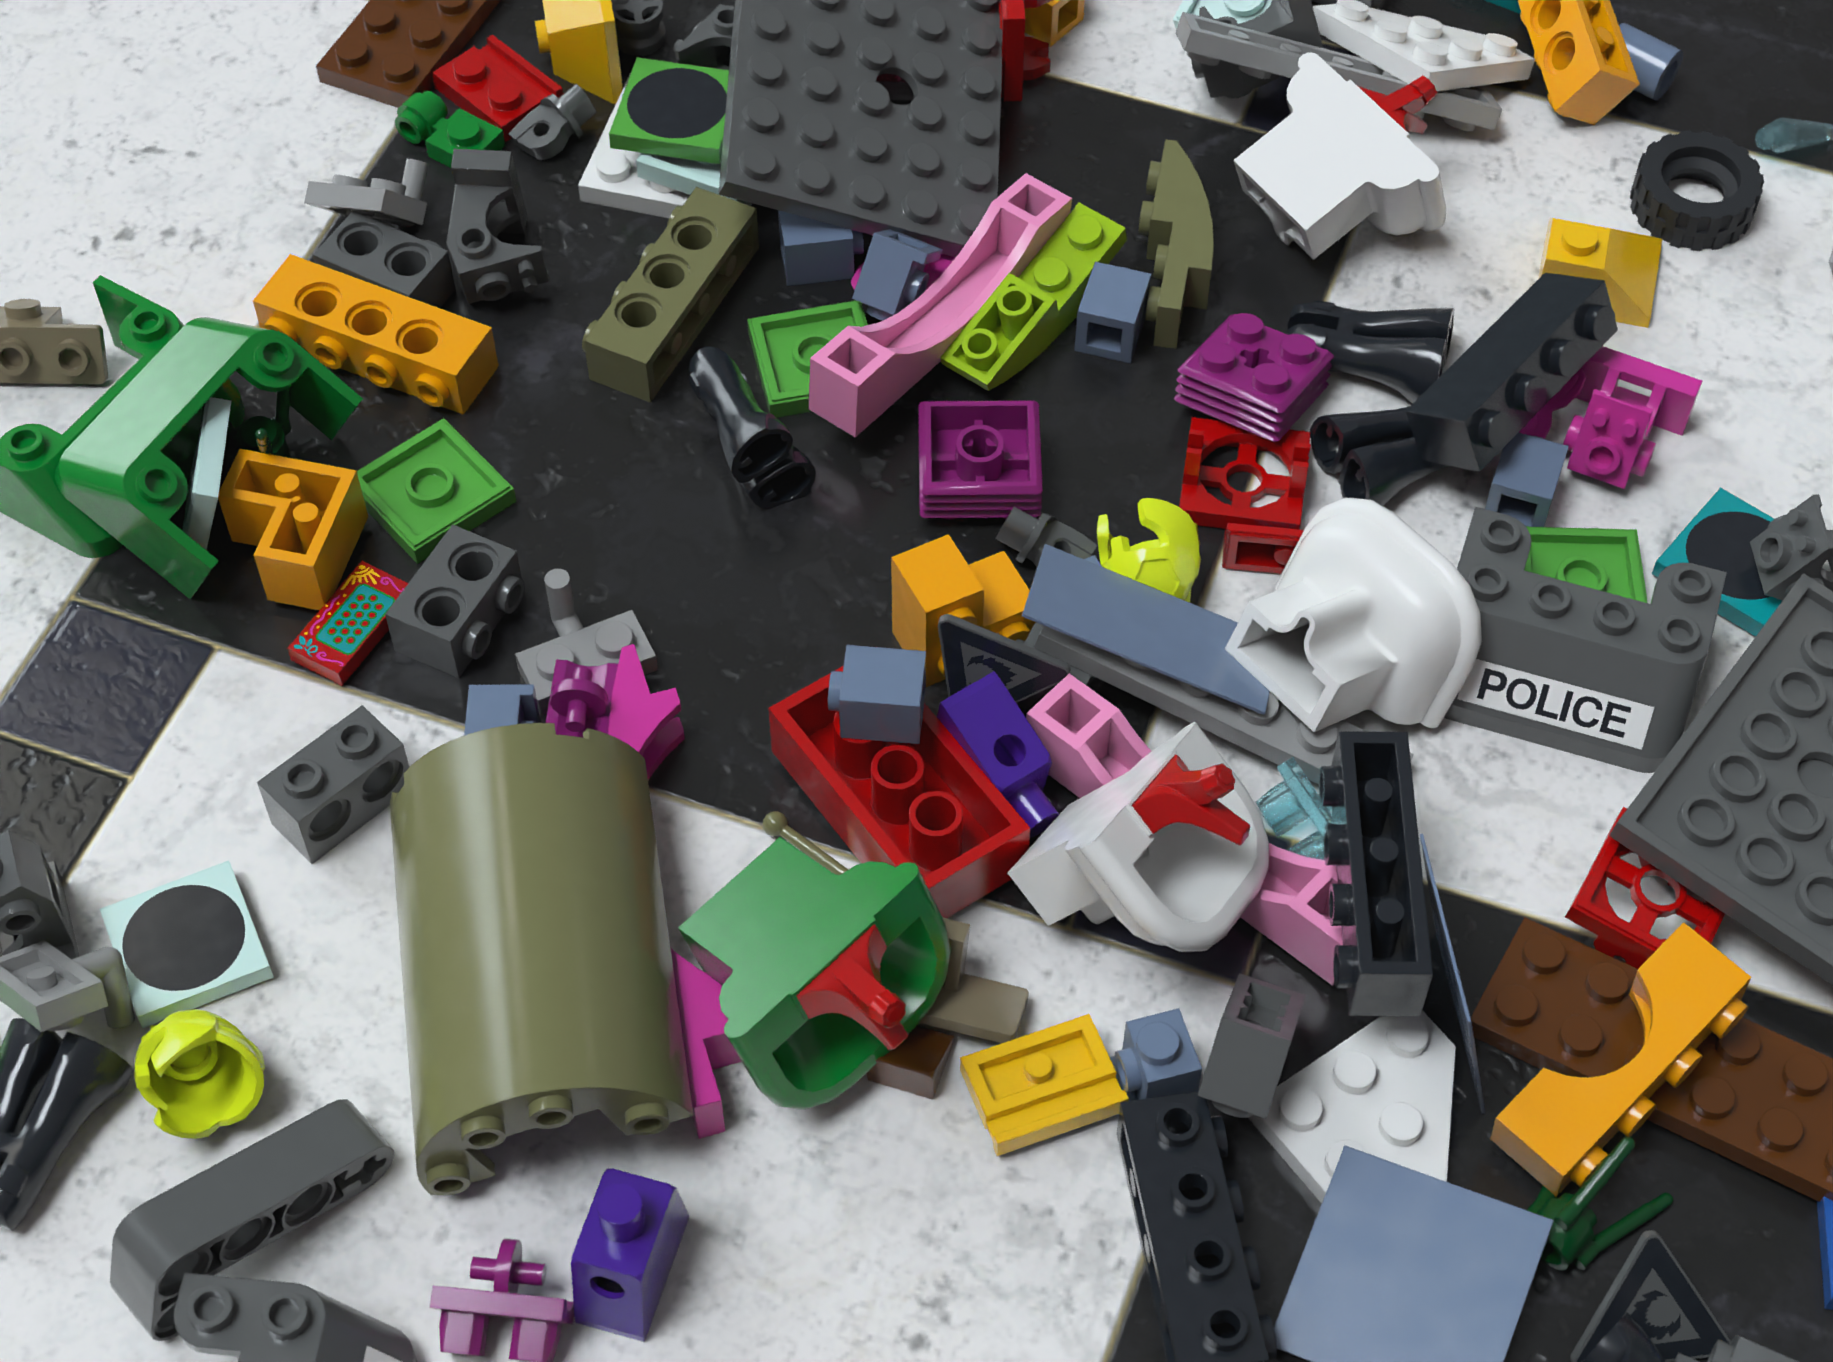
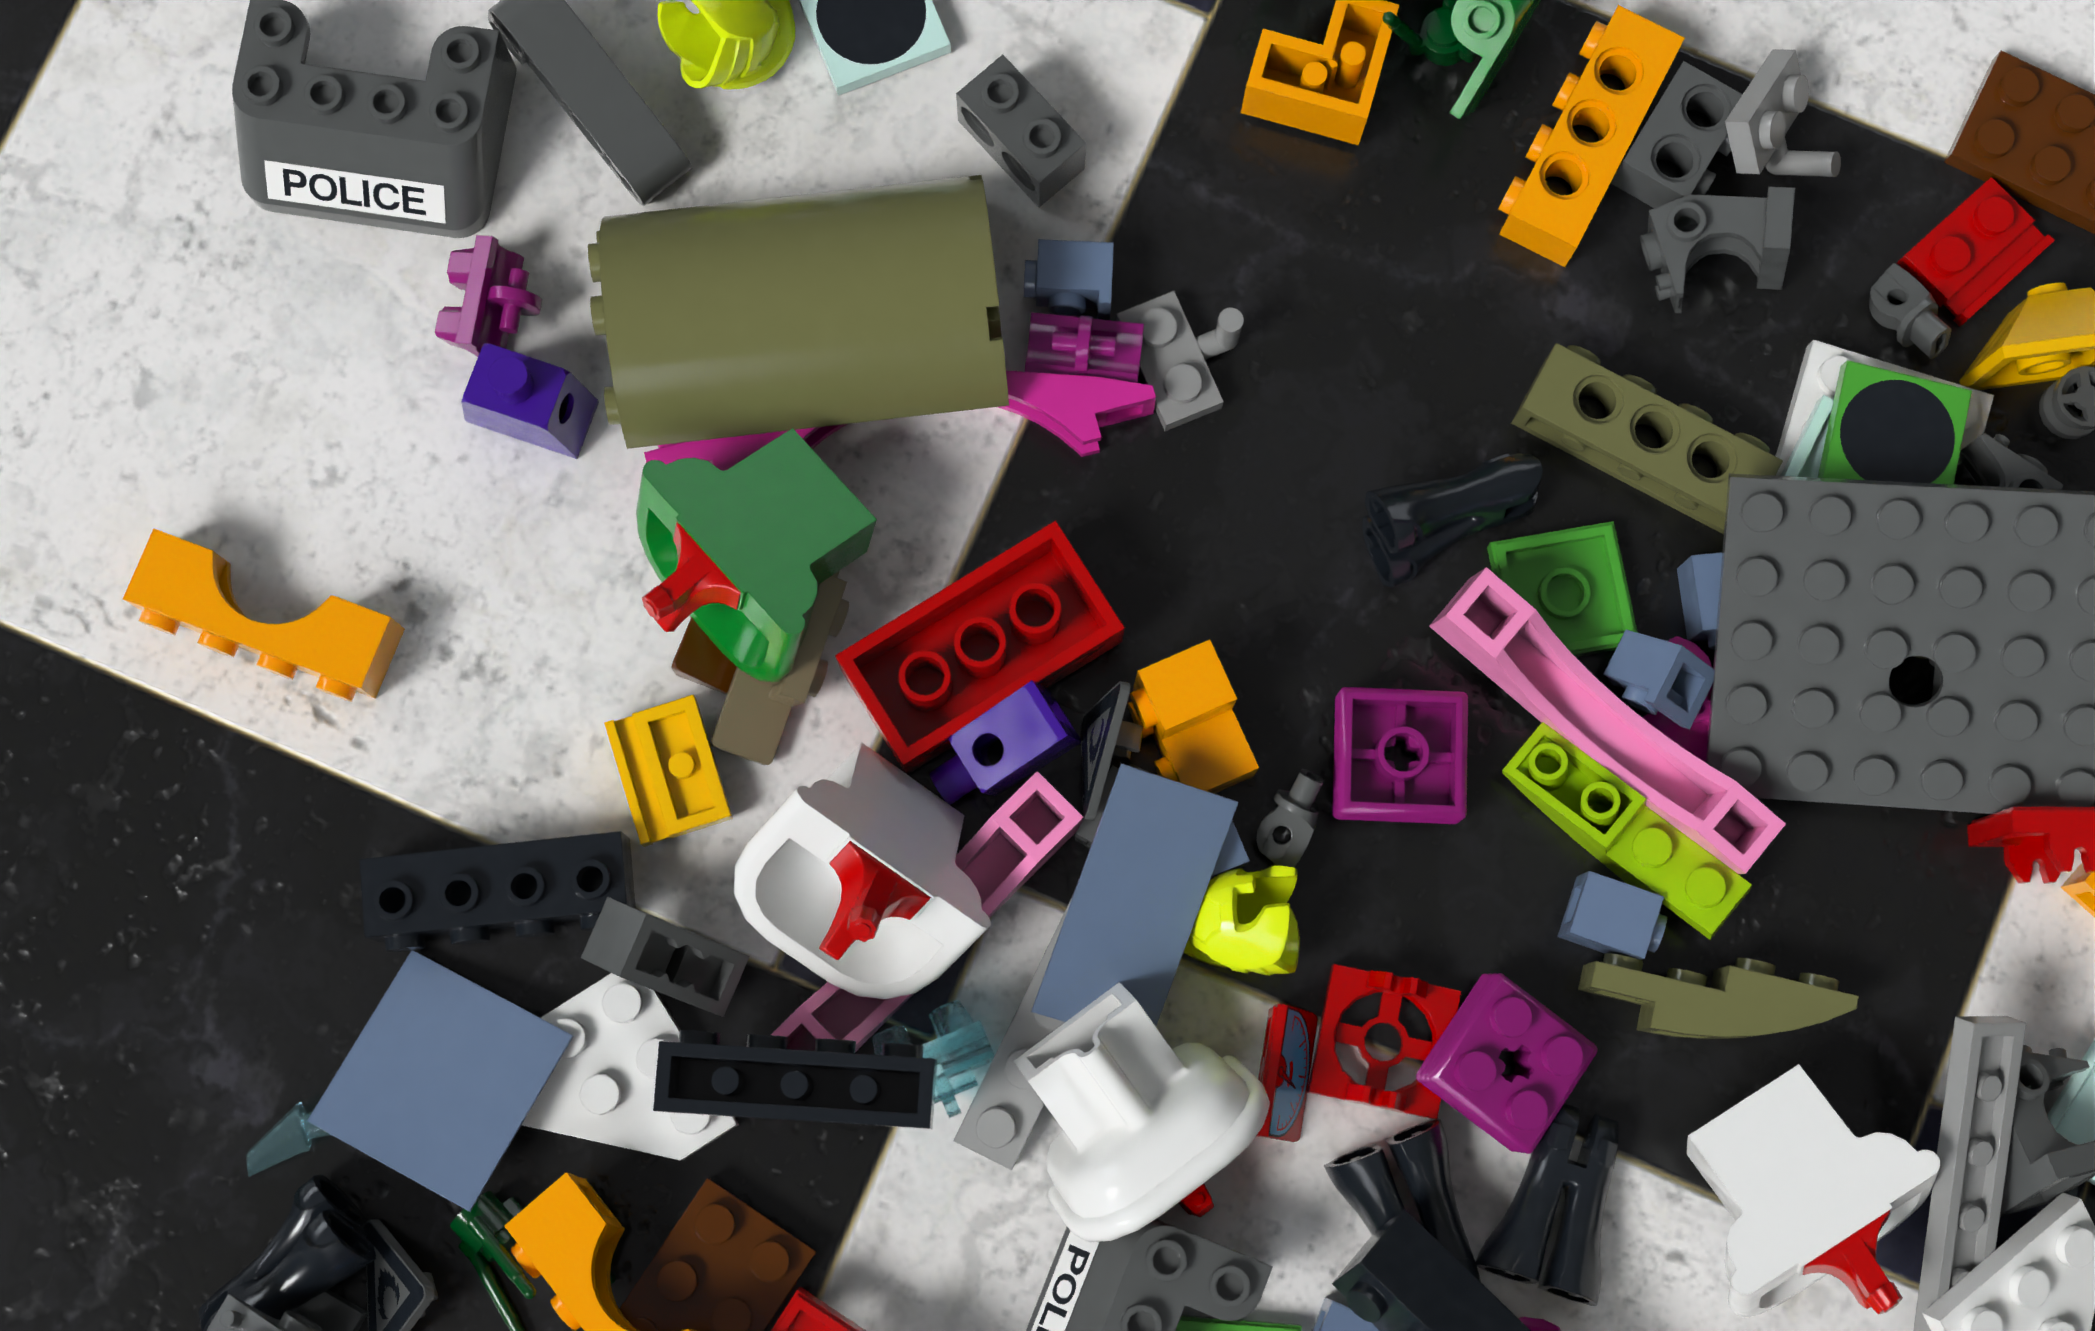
camera: 90 degrees right, 25 degrees up
tile [287,561,408,686] -> none
bright green tile [357,418,516,564] -> none
dark grey brick [385,524,525,678] -> none
green plate [395,91,505,168] -> none
olive hinge [762,811,849,875] -> none
sand blue brick [828,645,926,744] -> none
sand blue brick [1110,1008,1202,1101] -> none
sand blue piece [1420,834,1485,1113] -> none

